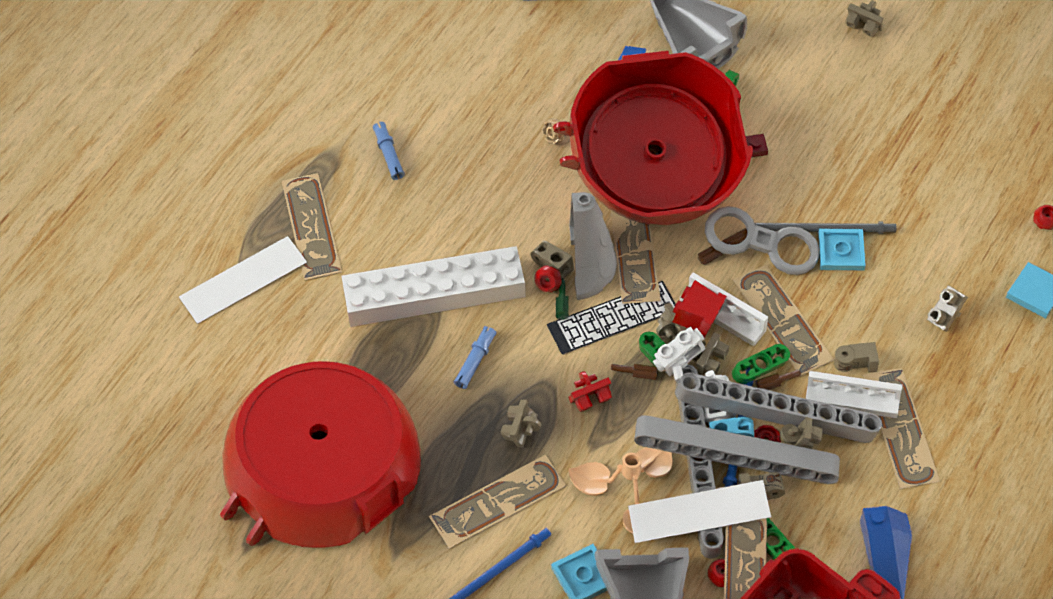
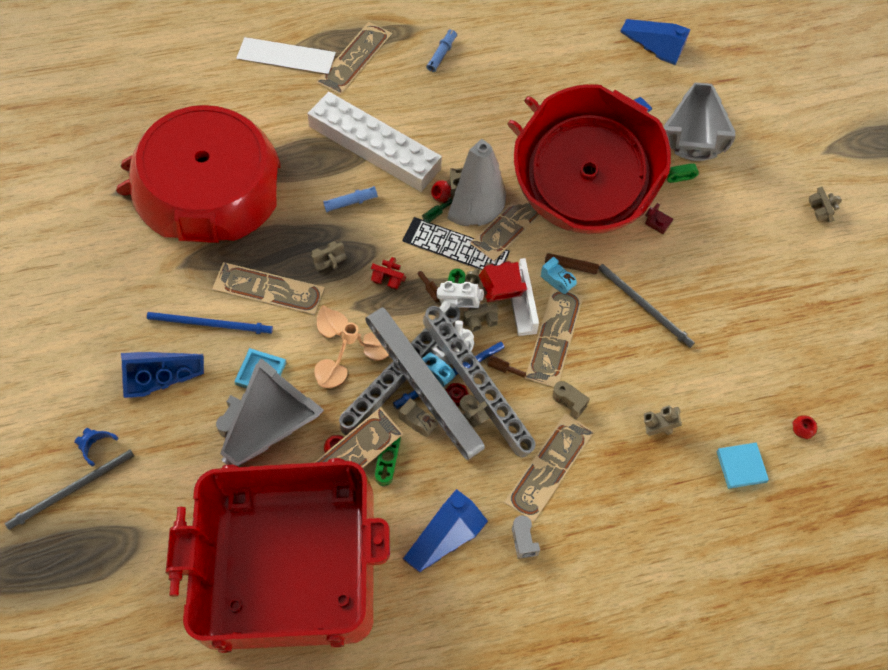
camera: 40 degrees right, 5 degrees up
white sticker [628,480,771,543] -> none
light grey bar [705,206,819,275] -> none
green beam [732,344,790,384] -> none
white fence [806,371,902,418] -> none
medium azure tile [818,229,865,271] -> none
none -> light grey leg [512,515,540,559]
none -> medium azure leg [541,257,577,294]

